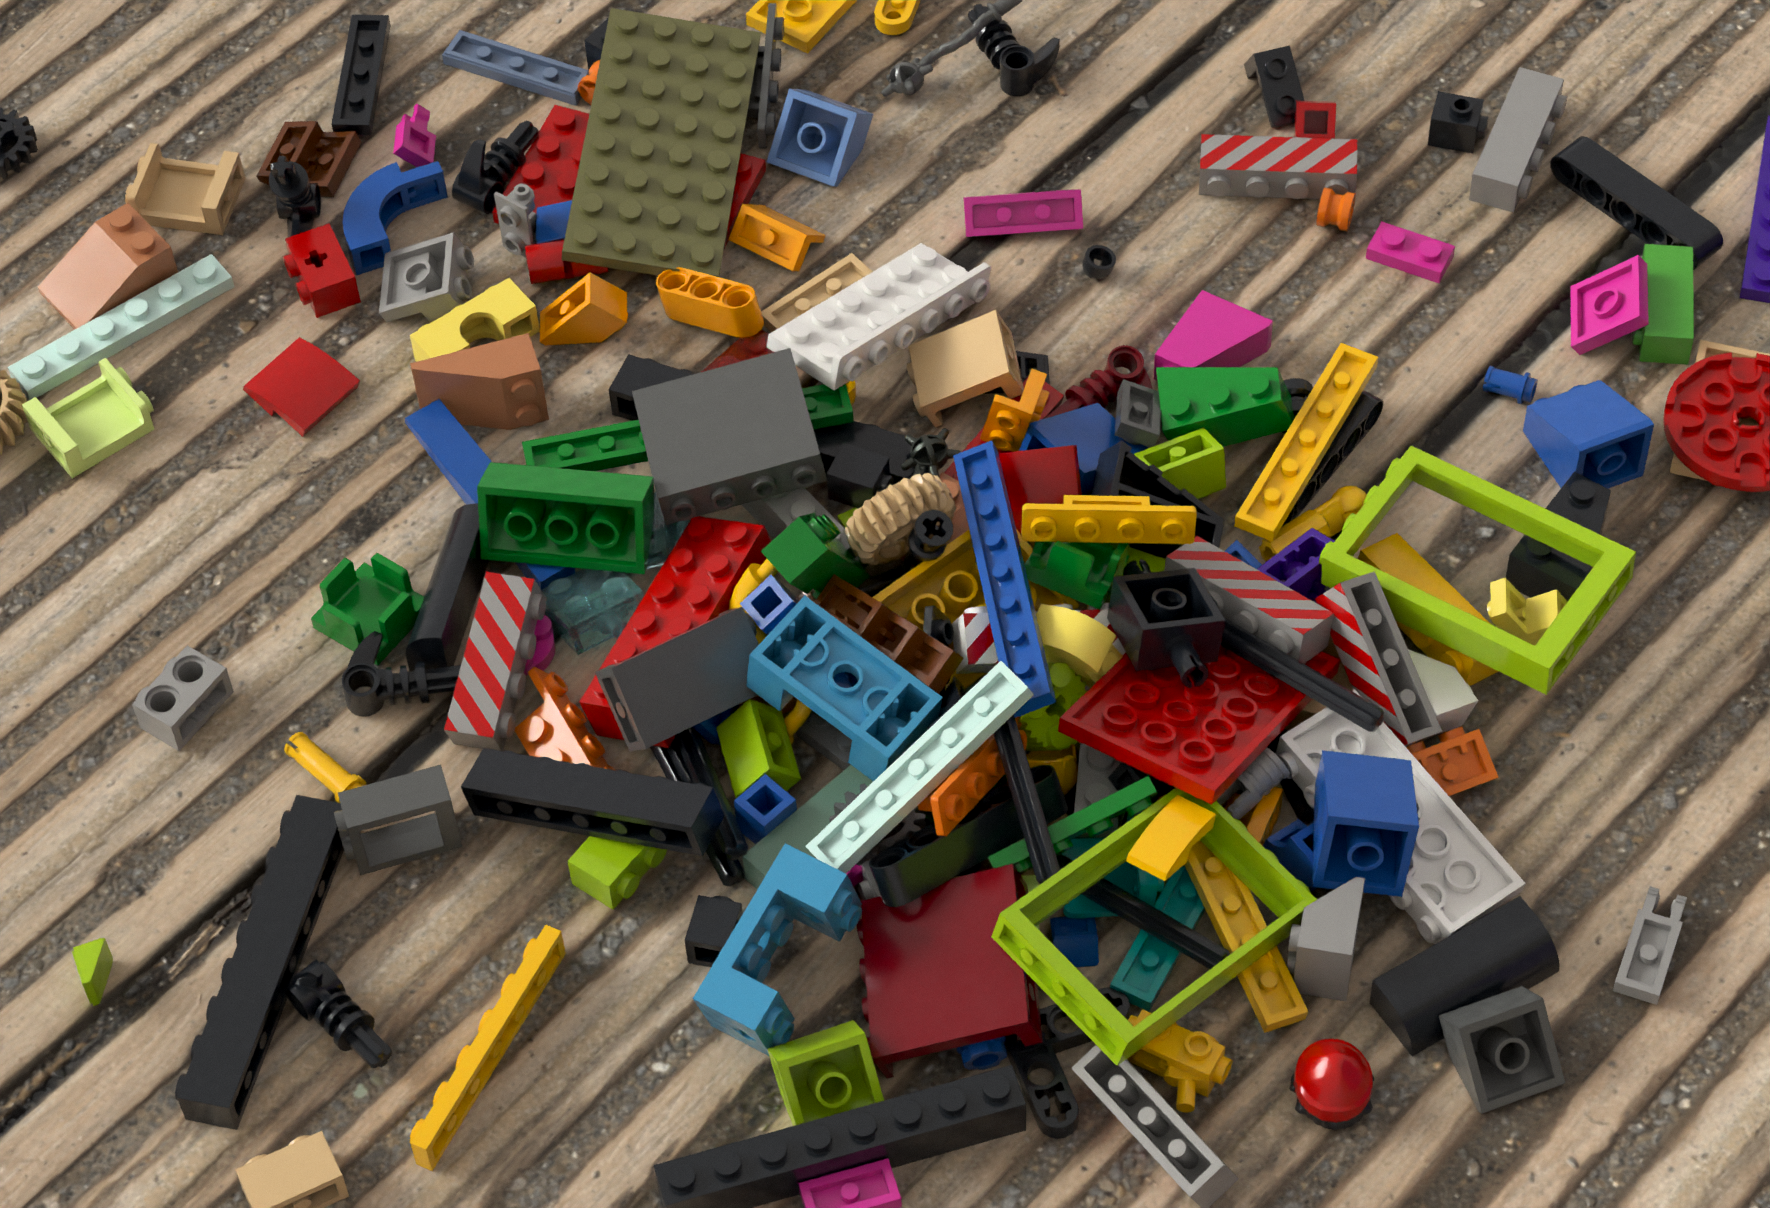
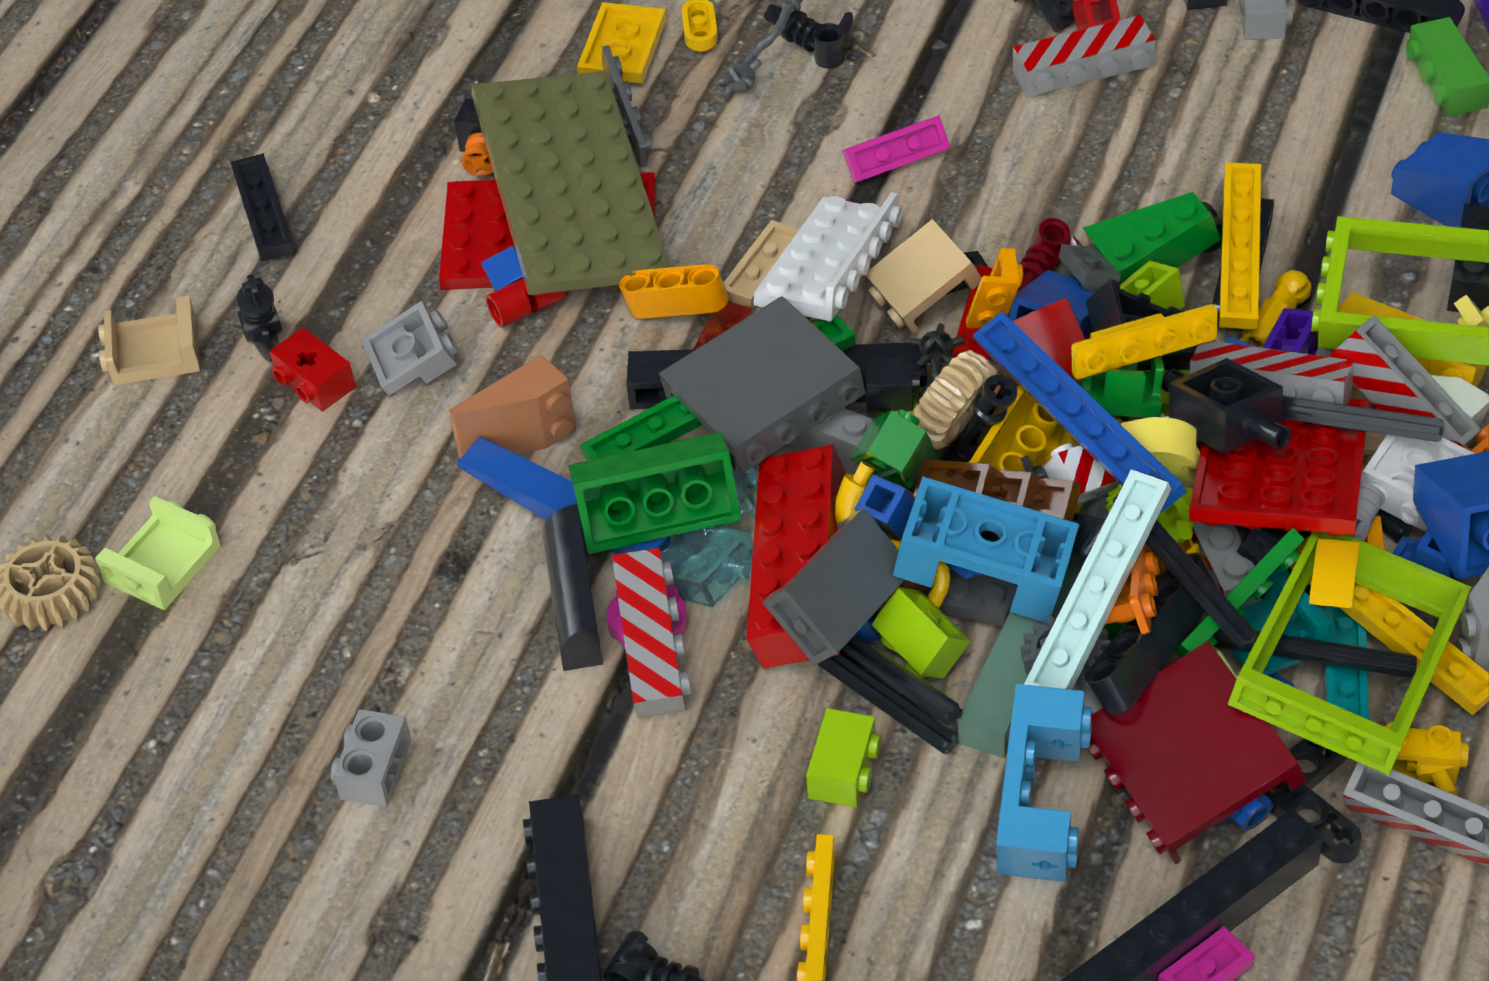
camera: 20 degrees left, 5 degrees down
light aqua plate [7,254,234,400] -> none
slope [38,203,178,330] -> none
red slope [243,337,360,437] -> none
reddish brown slope [256,121,362,197] -> none
yellow pin [284,732,367,803] -> none
green panel [311,553,424,666] -> none
dark grey window [334,764,462,875] -> none
black piece [342,631,461,717] -> none
blue arch [343,161,448,275] -> none
dark pink plate [393,104,436,167] -> none
light yellow arch [410,278,540,362] -> none
sand blue tile [442,30,589,106] -> none
black piece [452,120,539,214] -> none
black brick [461,748,724,856] -> none
light grey hinge [494,184,537,258] -> none
orange bracket [514,667,615,770] -> none
light orange slope [540,272,628,346] -> none
black brick [685,895,743,967] -> none
light orange panel [728,204,826,271] -> none
blue brick [734,774,797,845] -> none
medium blue slope [767,89,873,187] -> none
lime slope [767,1020,884,1126] -> none
black hinge [1082,245,1116,280] -> none
dark pink slope [1154,290,1273,381] -> none
orange wheel [1316,187,1356,232] -> none
dark pink plate [1366,221,1455,284] -> none
blue pin [1483,366,1538,404] -> none
dark pink plate [1570,255,1649,355] -> none

